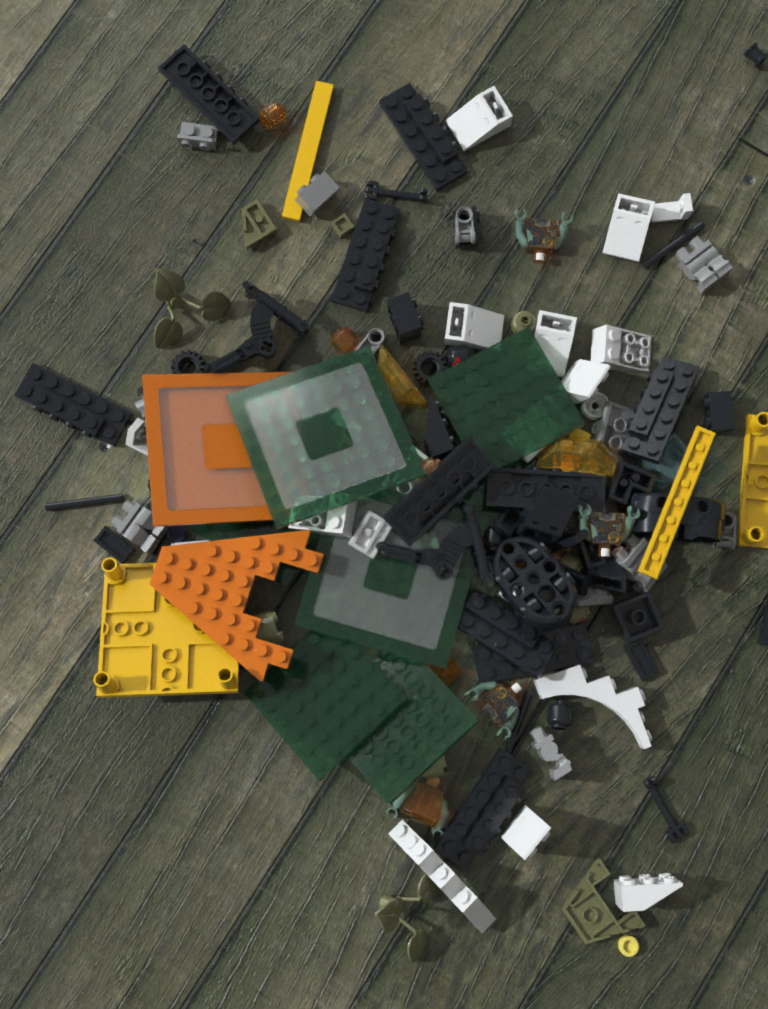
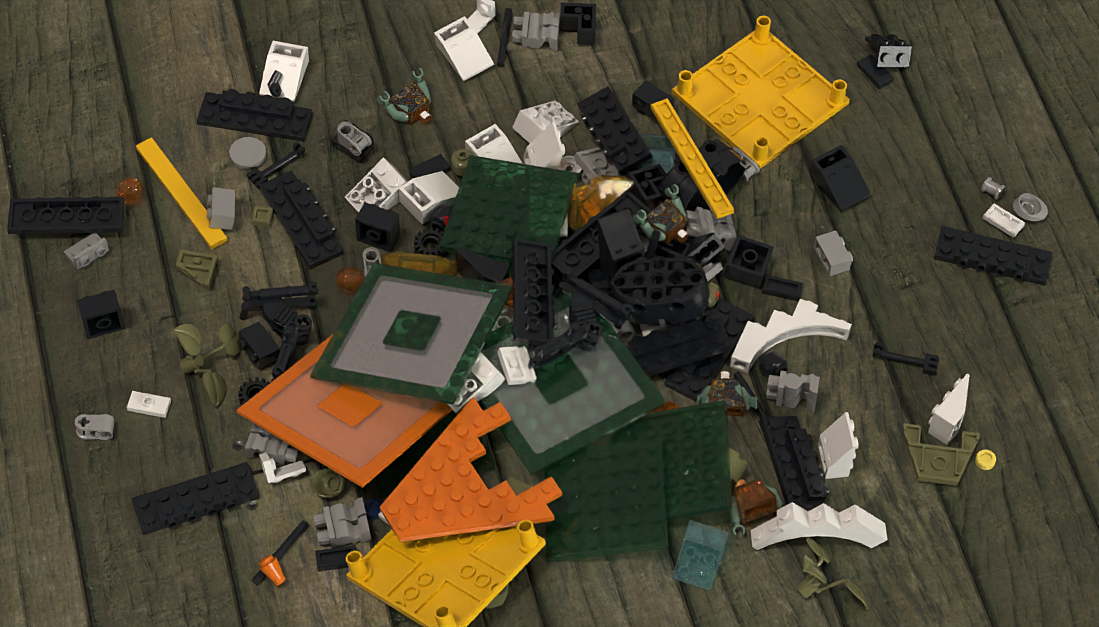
camera: 50 degrees left, 25 degrees down
none -> light grey piece [75,414,114,440]
none -> black brick [77,290,125,339]
none -> white plate [127,391,171,418]
none -> light grey tile [229,137,267,170]
none -> black brick [238,321,280,369]
none -> orange cone [258,554,286,586]
none -> black arm [267,70,283,97]
none -> white slope [345,157,408,212]
none -> black tile [409,154,451,178]
none -> black brick [560,3,596,45]
none -> clear light blue slope [672,520,730,591]
none -> light grey brick [814,231,853,277]

